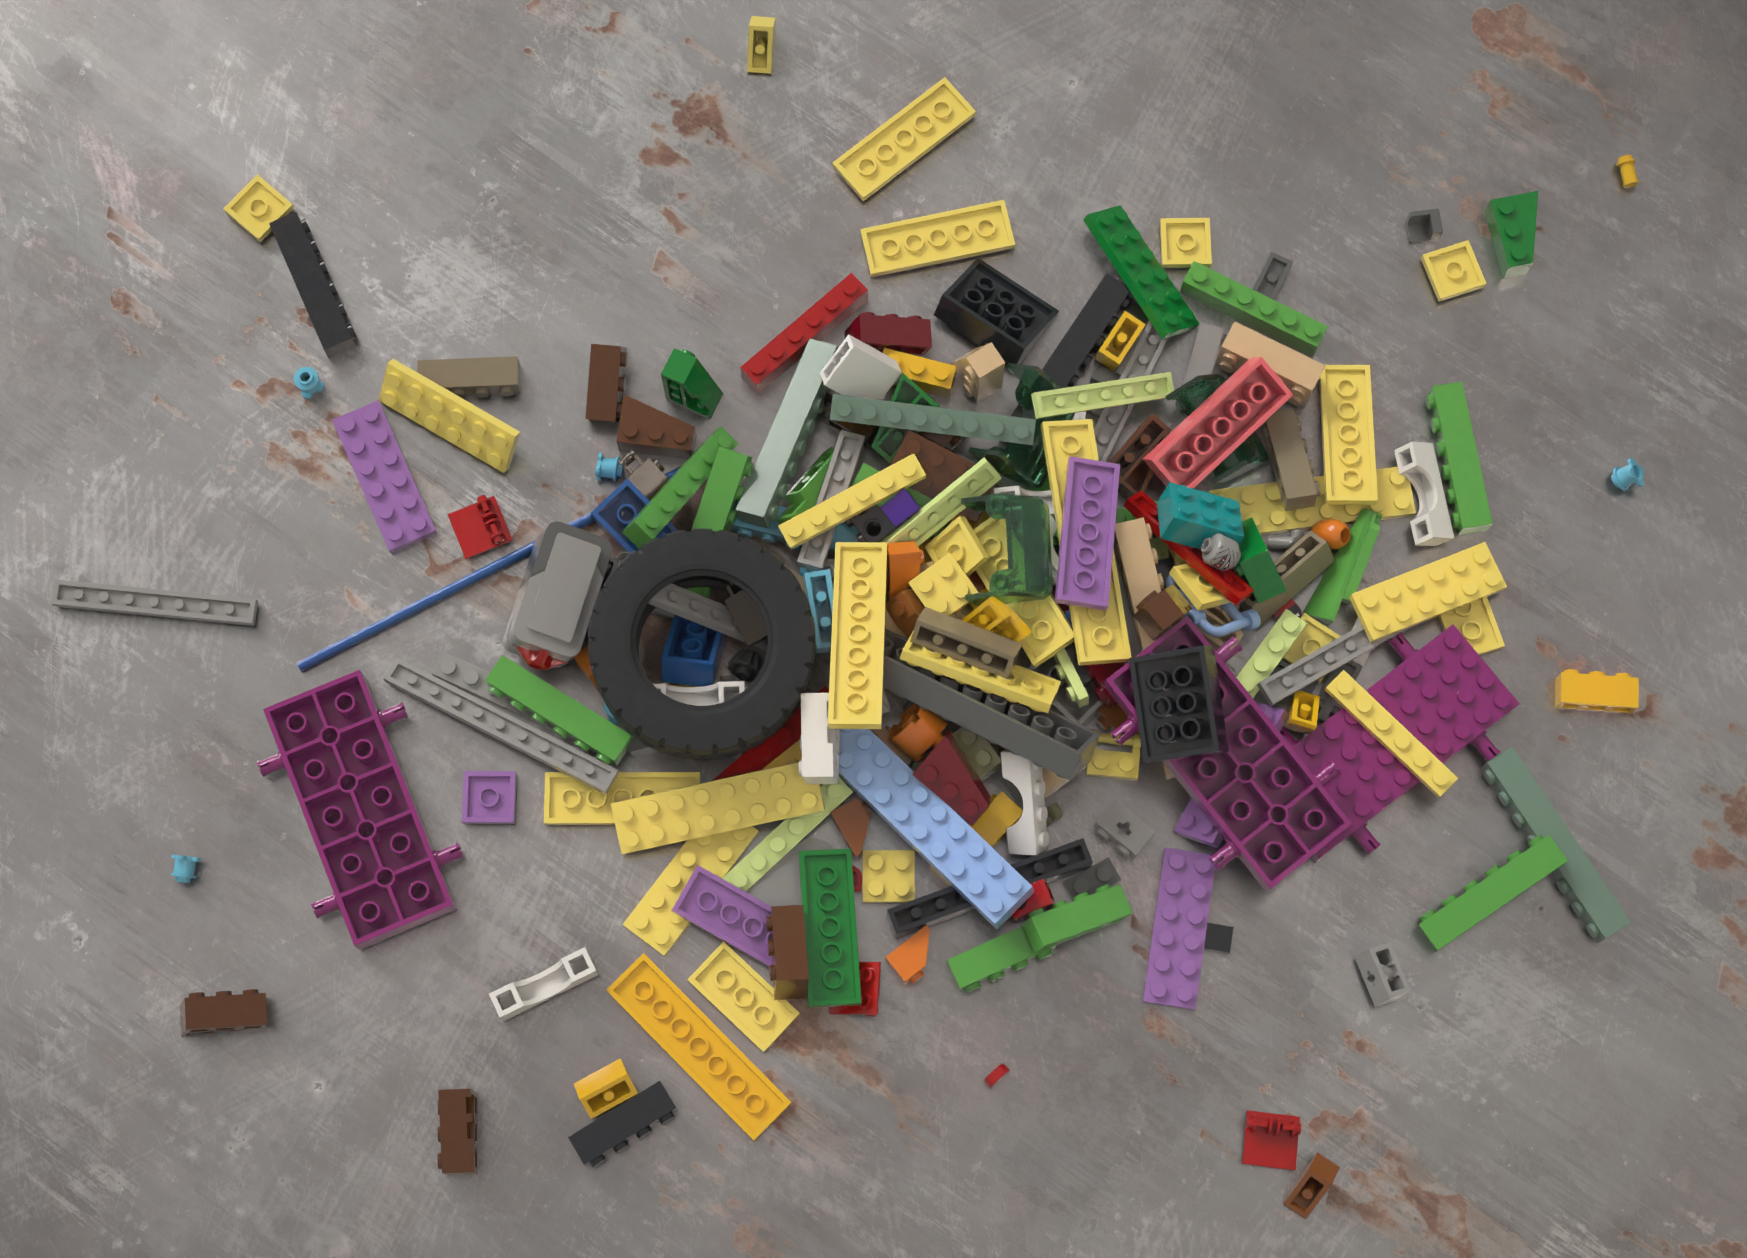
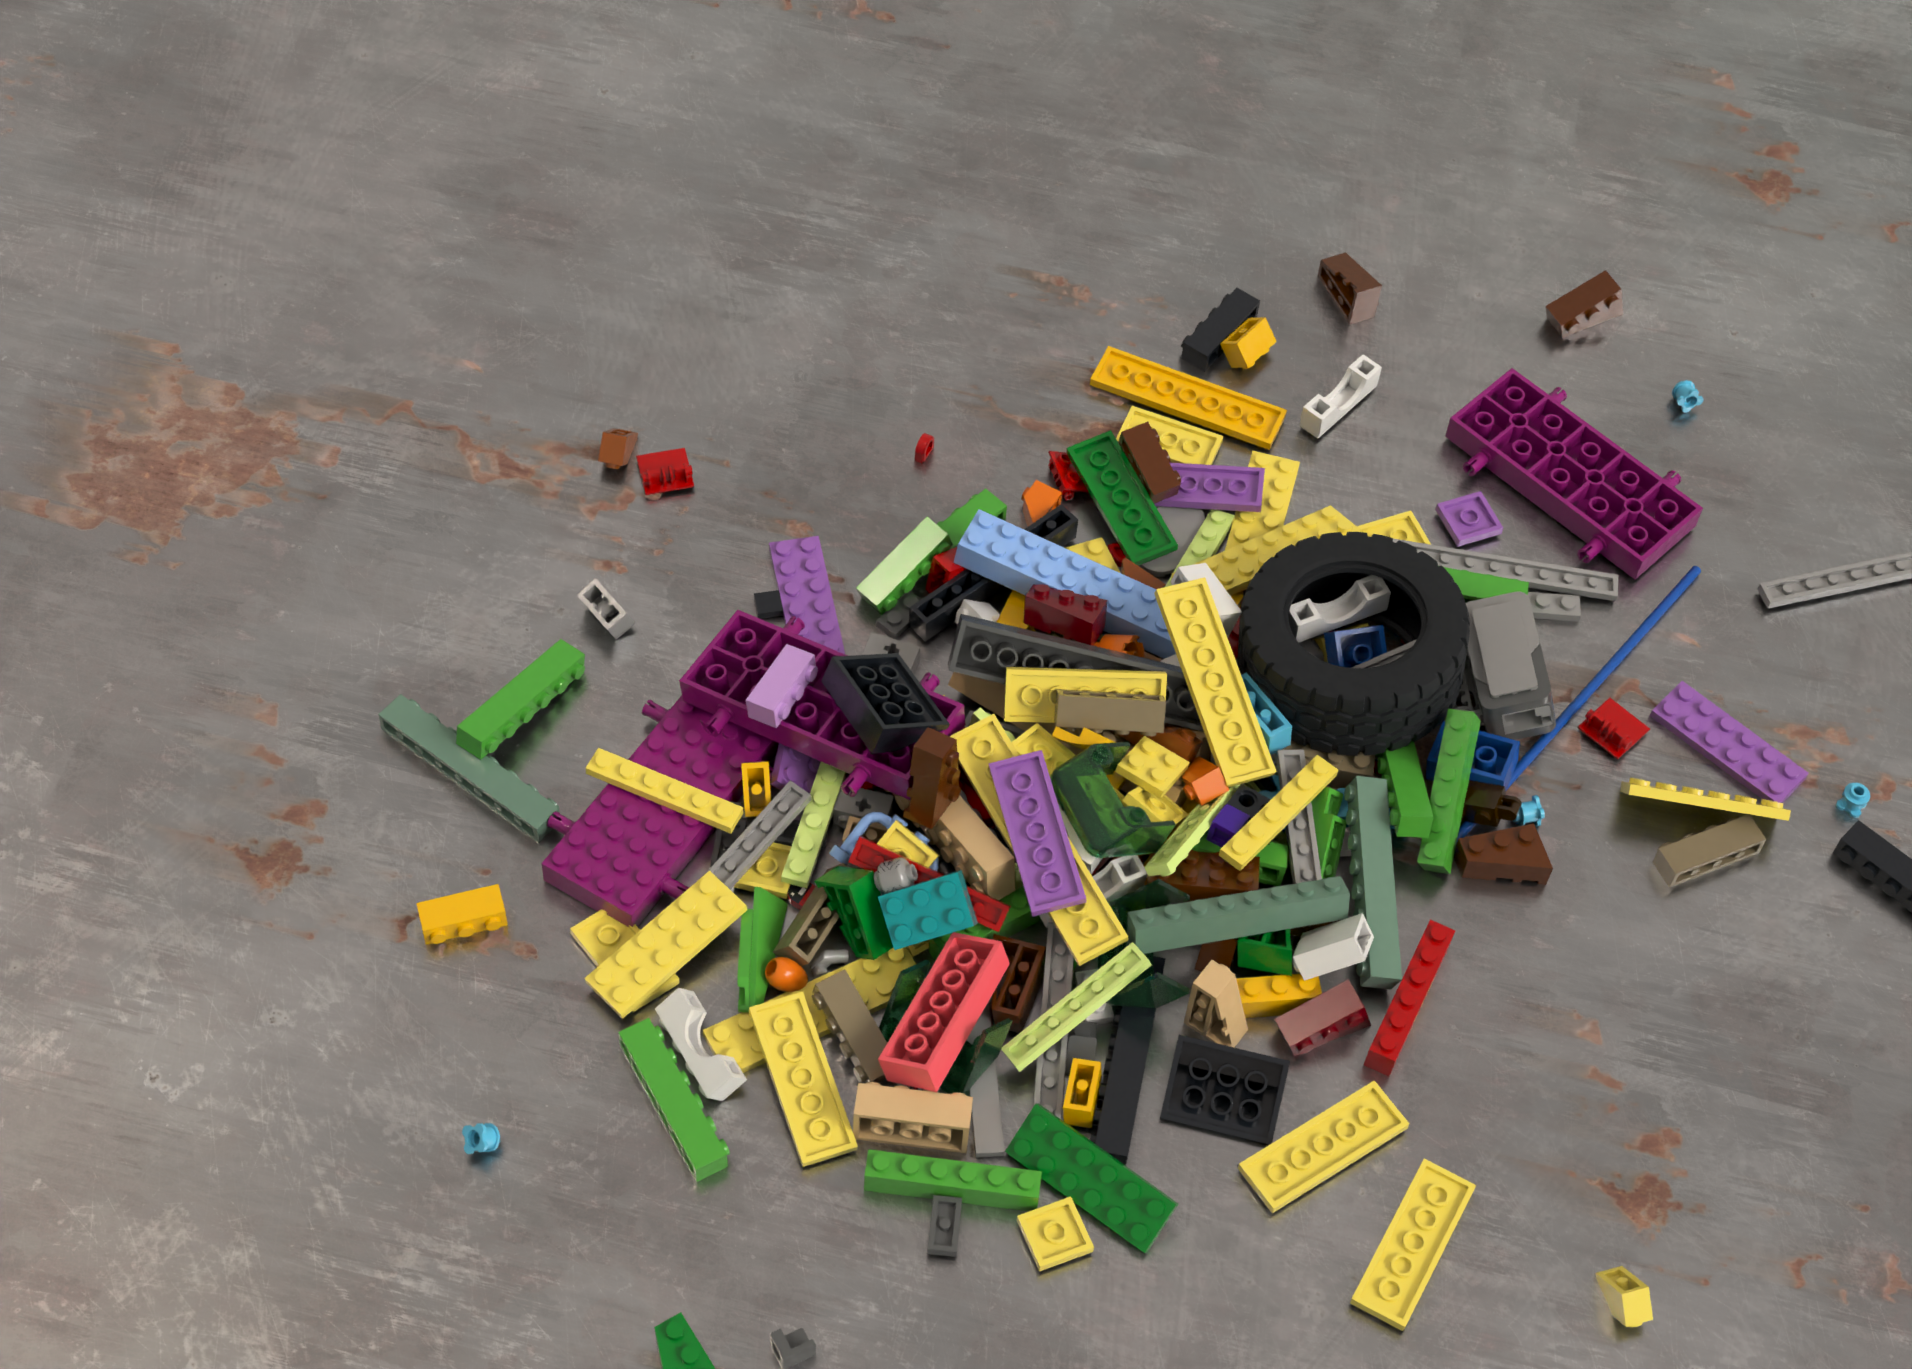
camera: 155 degrees right, 20 degrees down
reddish brown wedge [585,344,628,422] -> none
green wedge [661,348,724,419] -> none
light yellow plate [1421,240,1487,302] -> none
none -> lavender brick [746,644,818,728]

